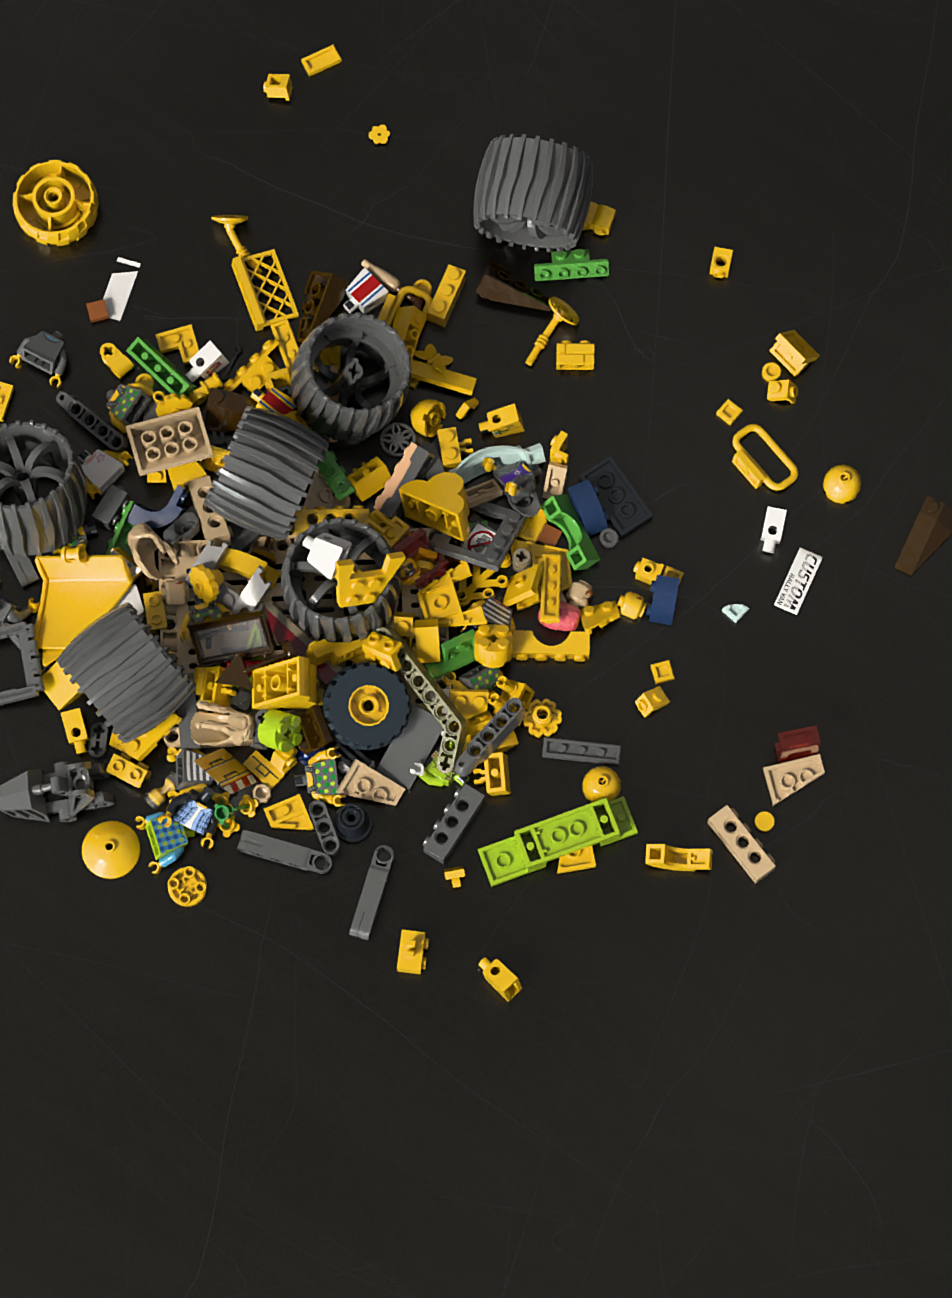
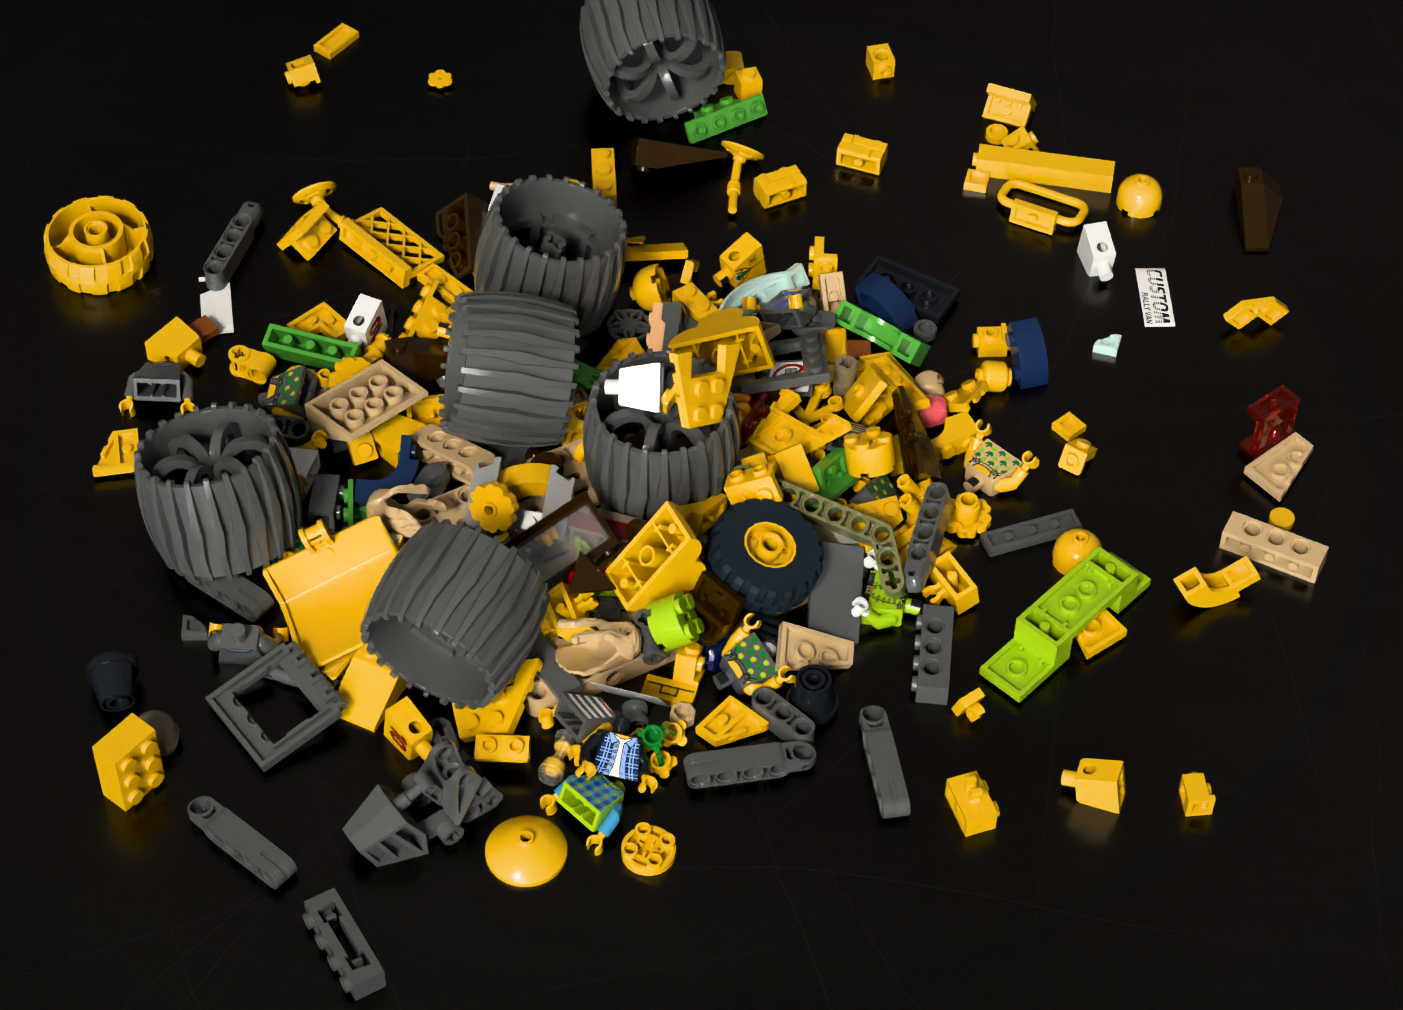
camera: 30 degrees left, 25 degrees down
none -> yellow torso [145,316,206,371]
none -> dark grey piece [203,201,263,291]
none -> yellow bracket [276,200,337,261]
none -> yellow brick [734,66,763,100]
none -> yellow brick [836,133,888,175]
none -> dark brown wedge [892,386,943,484]
none -> torso [963,419,1039,496]
none -> yellow brick [972,144,1115,193]
none -> yellow brick [1179,772,1216,817]
none -> yellow tile [1223,296,1289,330]

